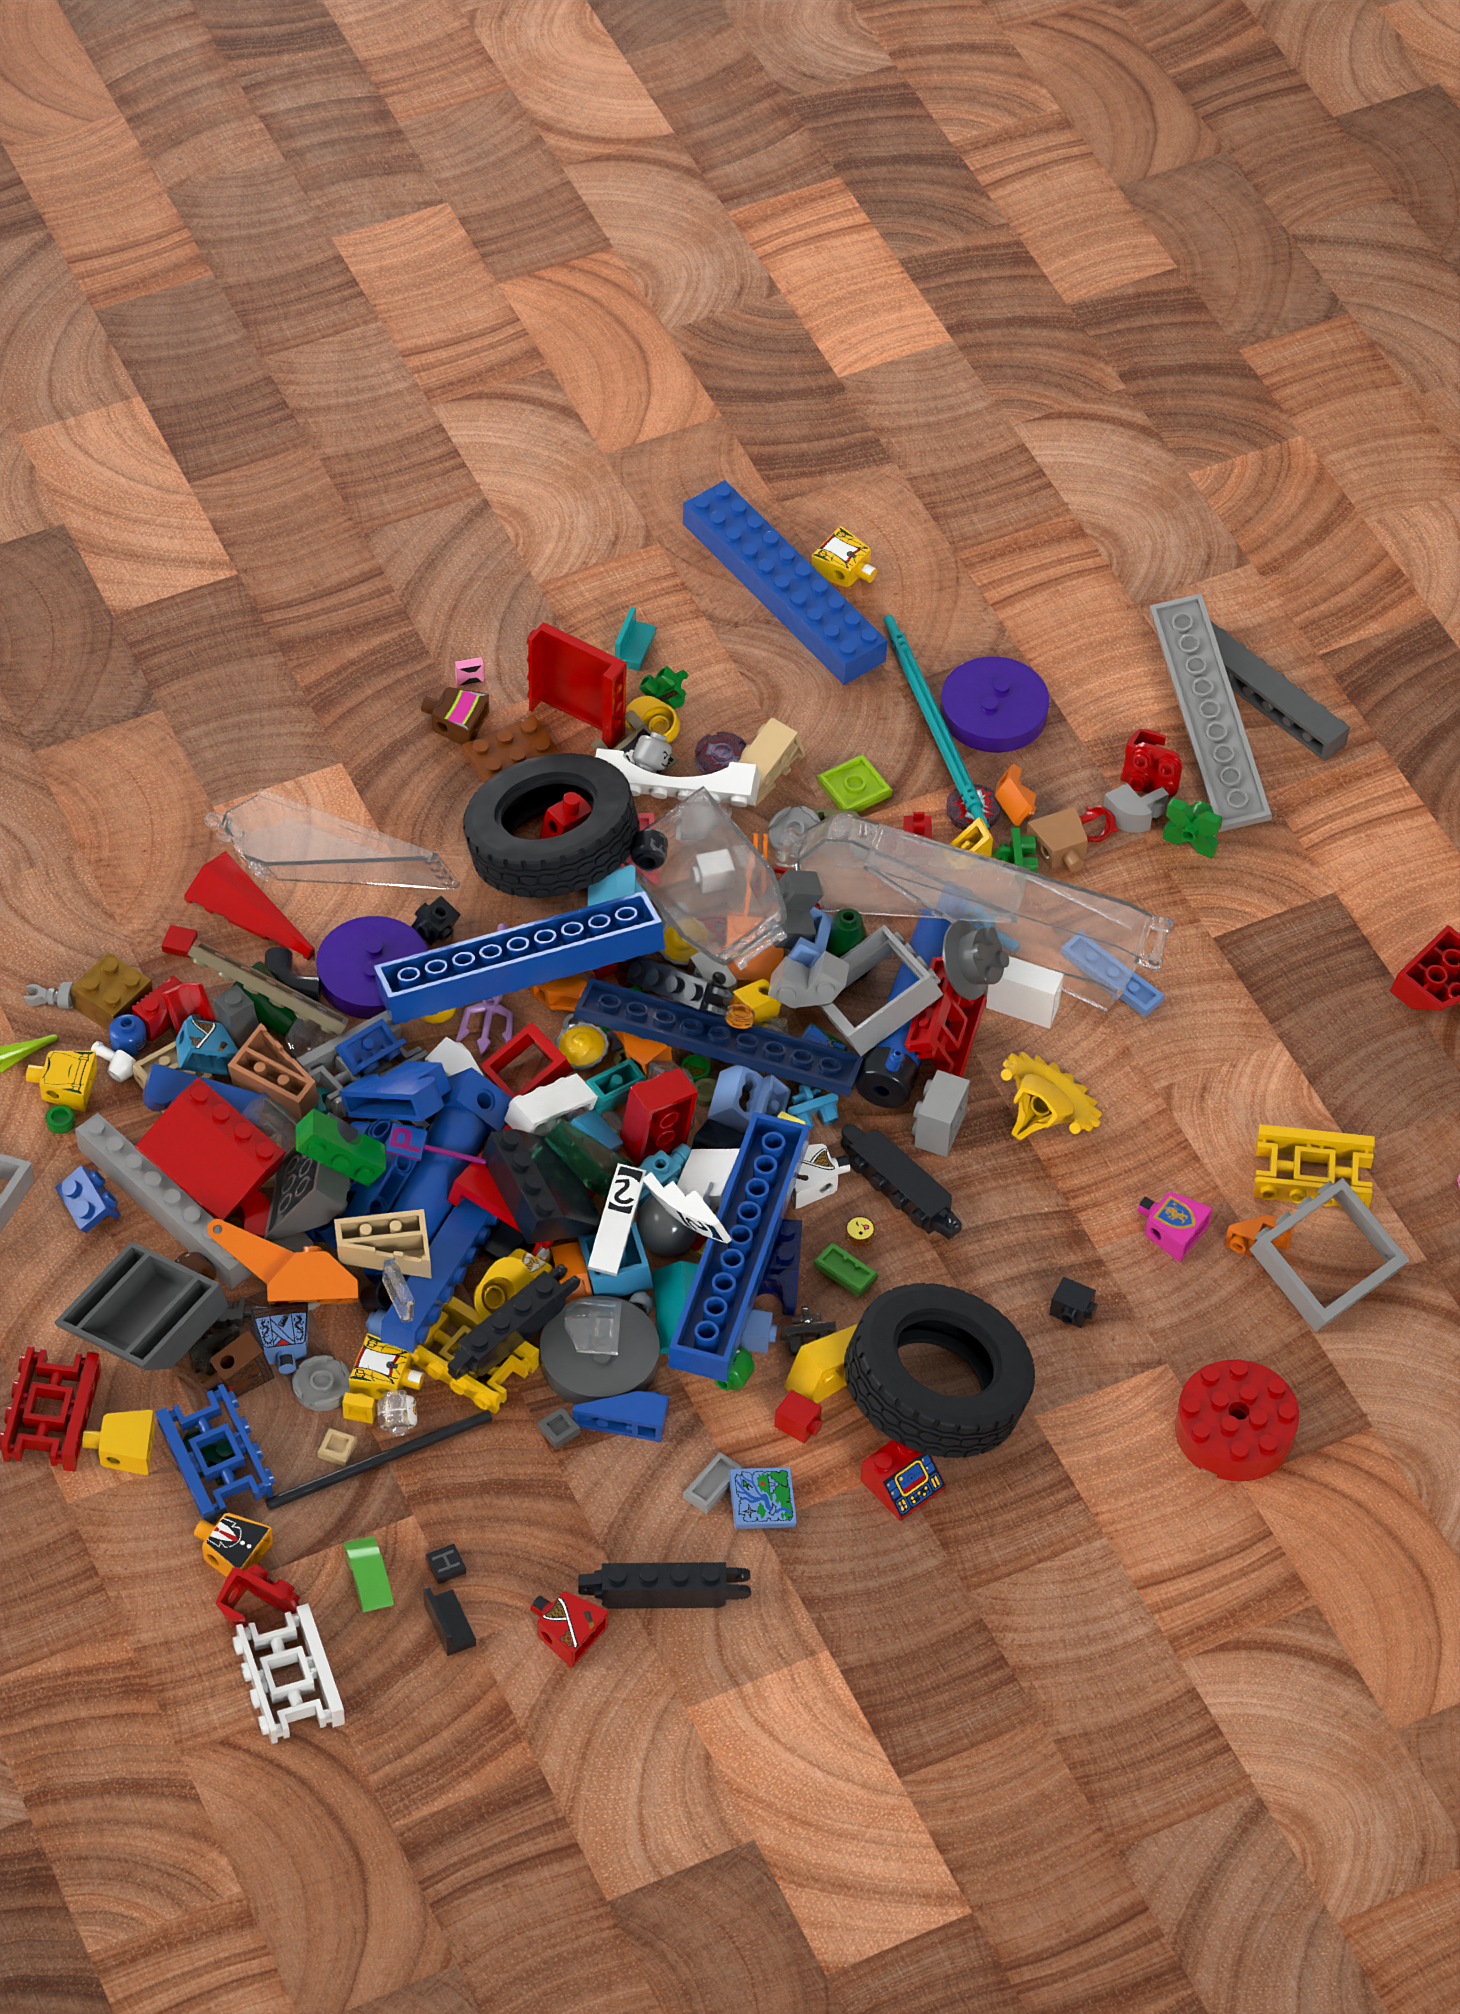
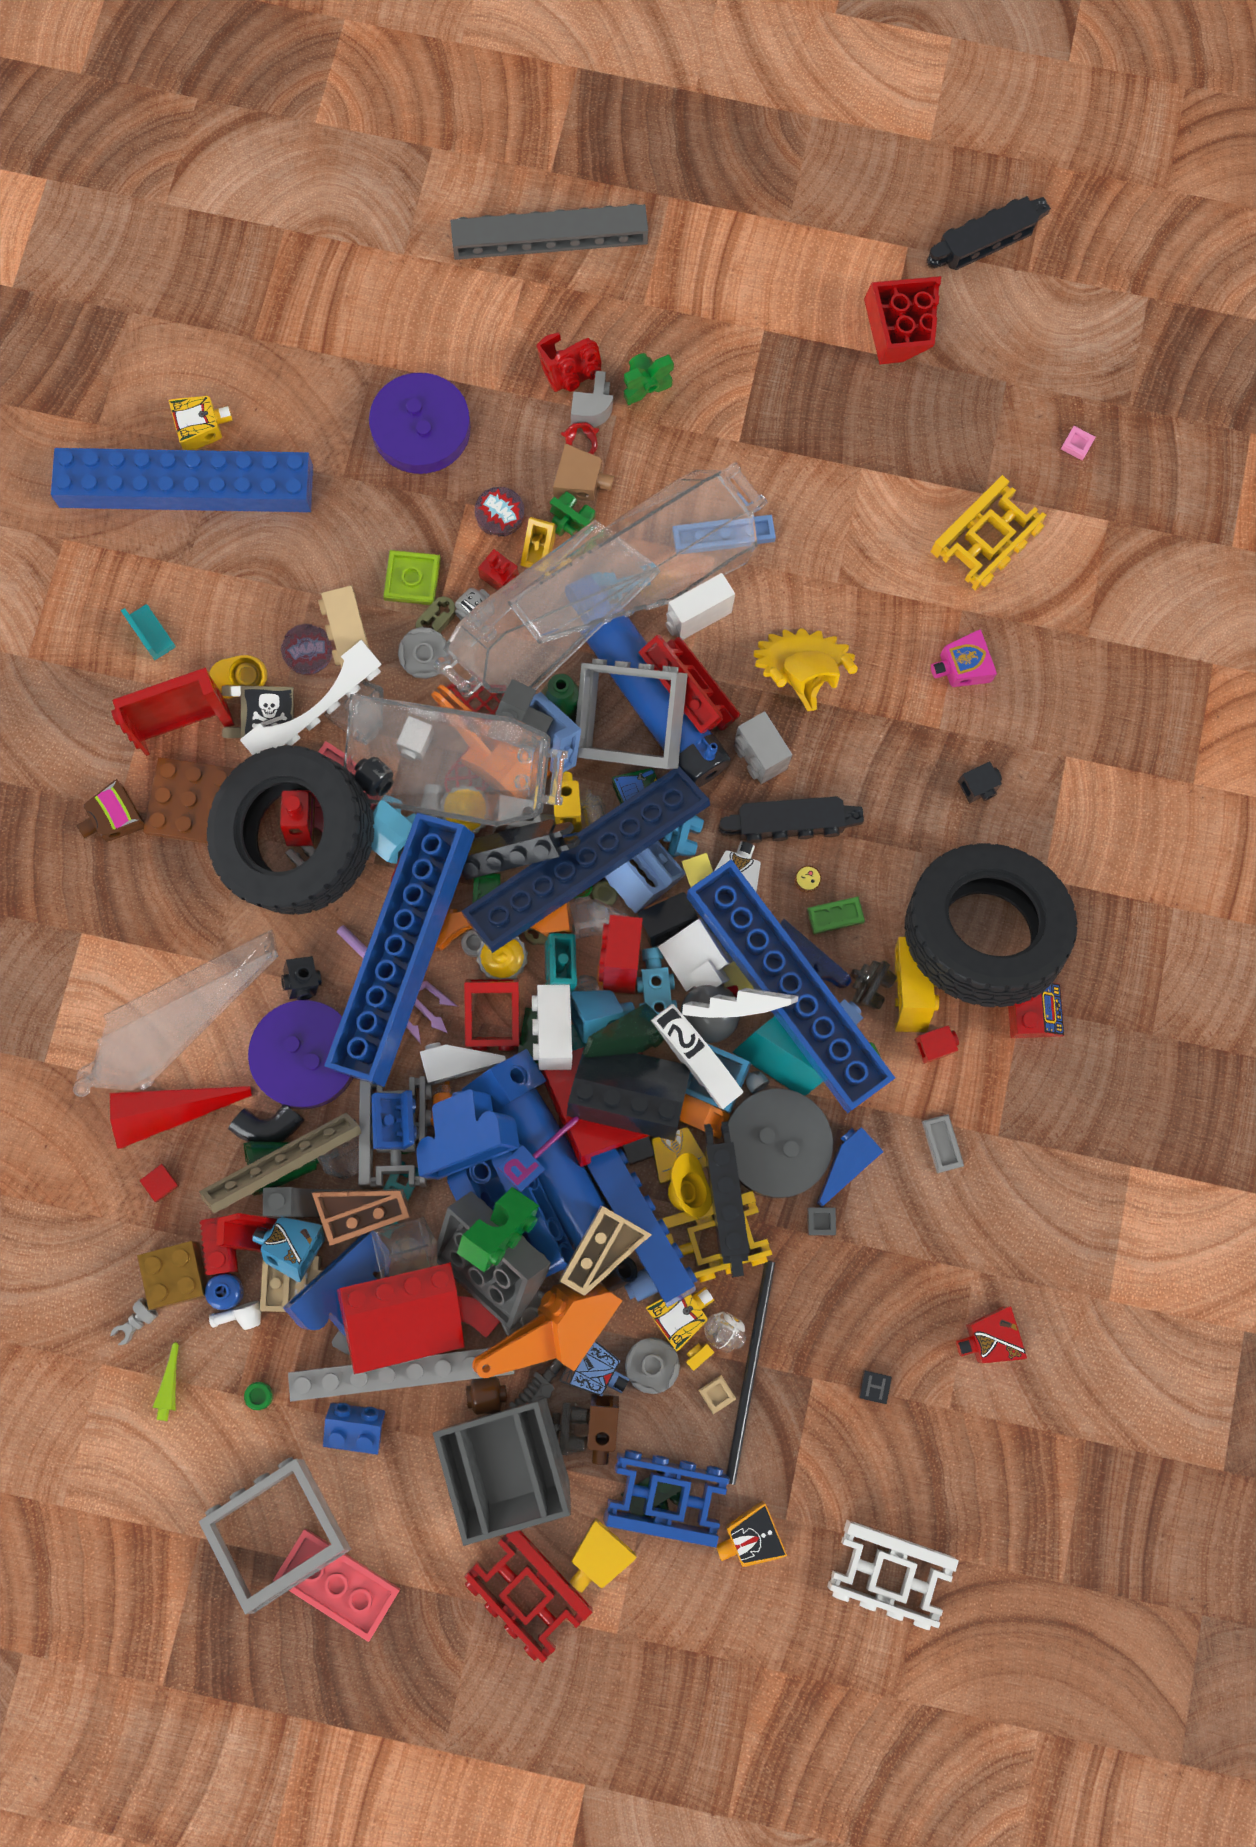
camera: 55 degrees left, 25 degrees up
yellow torso [26,1051,98,1112] -> none
red piece [216,1564,300,1629] -> none
bright green brick [343,1536,394,1612] -> none
clear tile [382,1258,415,1323] -> none
black panel [423,1586,476,1656] -> none
bright pink tile [455,657,484,686] -> none
clear slope [565,1299,622,1355] -> none
black hinge [578,1562,751,1609] -> none
light grey head [632,732,672,774] -> none
green hips [638,666,689,709] -> none
clear orange tile [725,1003,755,1029] -> none
tile [729,1467,797,1529] -> none
light grey brick [768,951,849,1008] -> none
teal axle [884,615,990,829] -> none
dark grey piece [943,921,1009,1000] -> none
orange slope [994,764,1037,827] -> none
light grey plate [1150,593,1272,833] -> none
red brick [1175,1359,1299,1481] -> none
orange slope [1224,1214,1295,1256] -> none
light grey window [1249,1178,1410,1332] -> none

